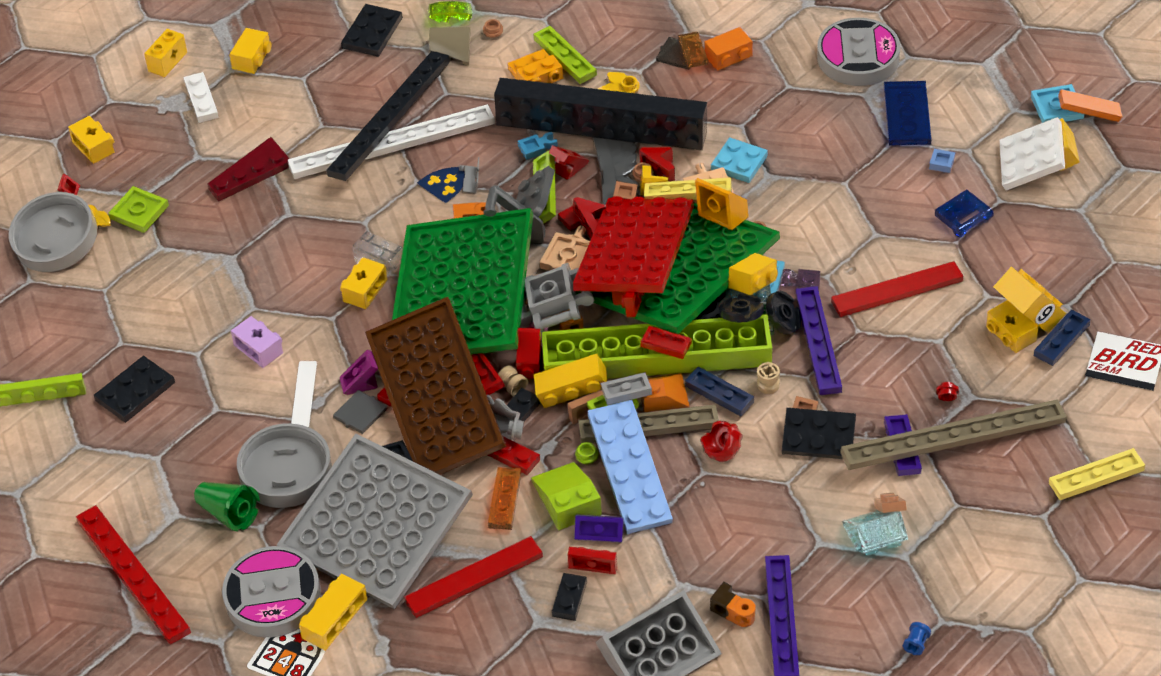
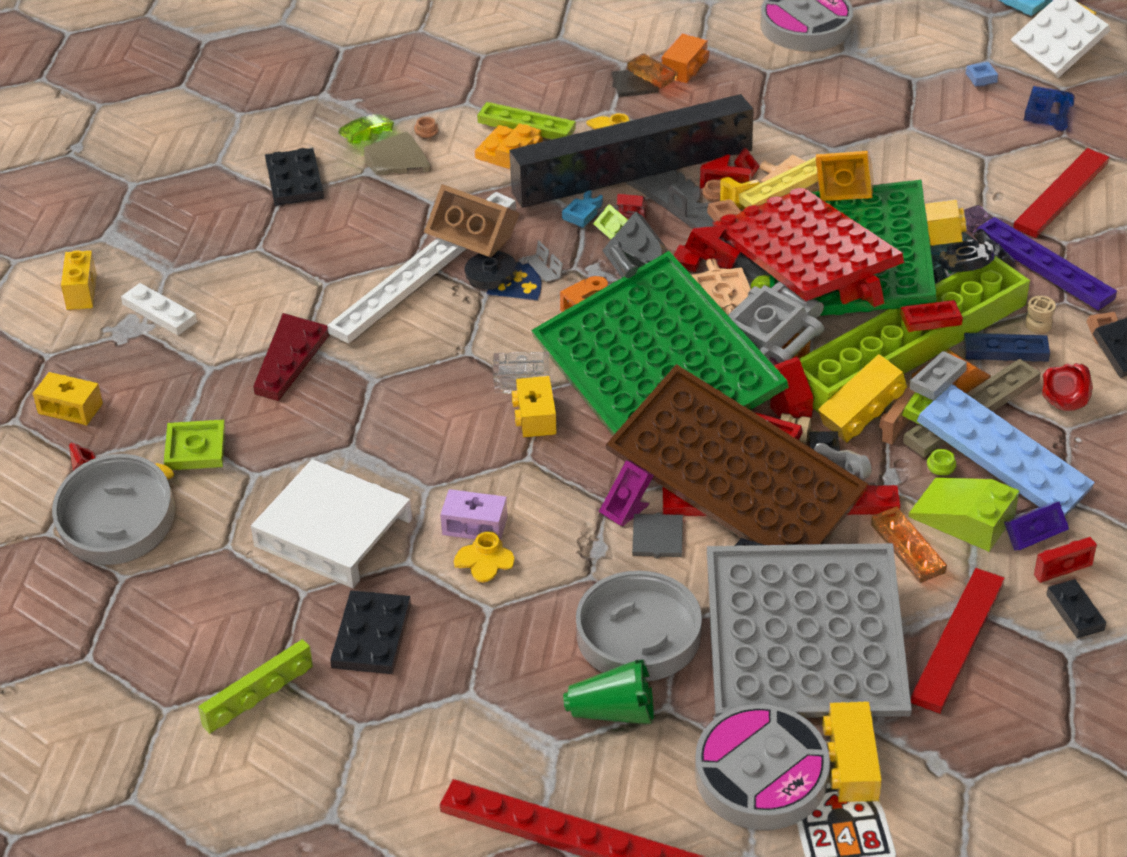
camera: 35 degrees left, 5 degrees down
yellow brick [229,28,272,74] -> none
white sticker [291,361,317,427] -> none
black plate [327,51,450,181] -> none
medium azure plate [711,137,768,183] -> none
clear blue tile [884,81,932,146] -> none
none -> white panel [251,459,412,588]
none -> medium nougat slope [424,184,520,257]
none -> yellow plate [454,532,514,583]
none -> black plate [464,251,517,290]
none -> red slope [734,148,760,179]

